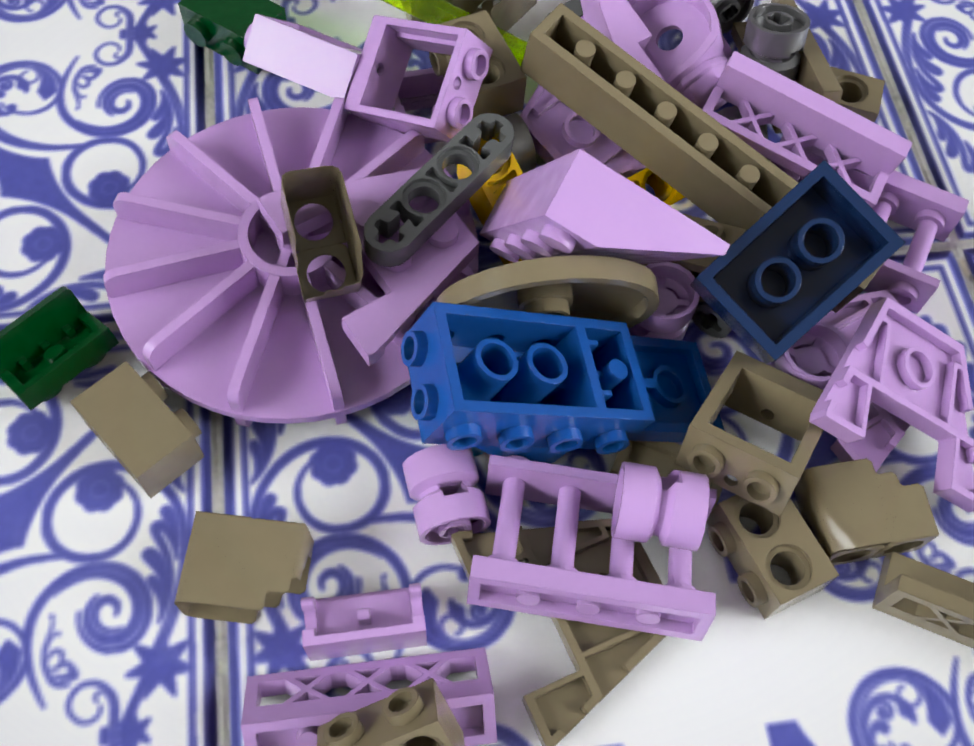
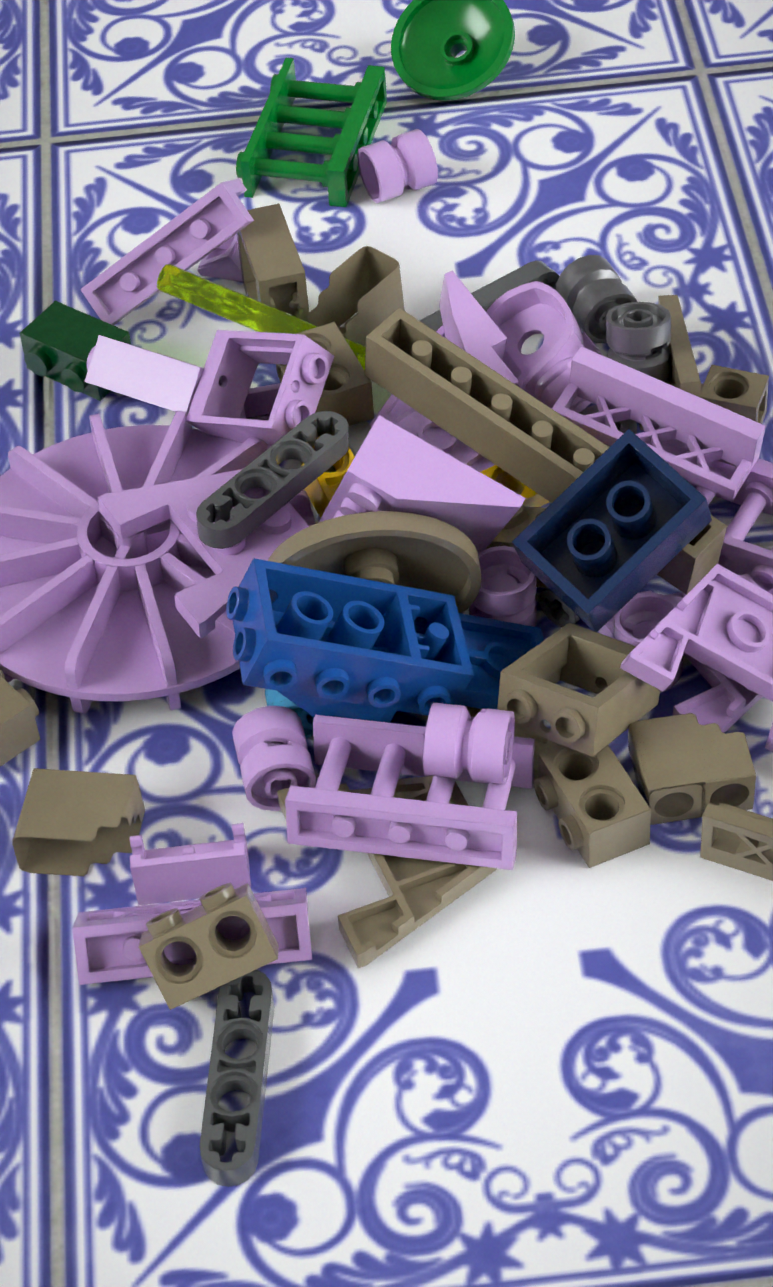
camera: 10 degrees right, 15 degrees down
dark tan piece [281,166,363,303] -> none

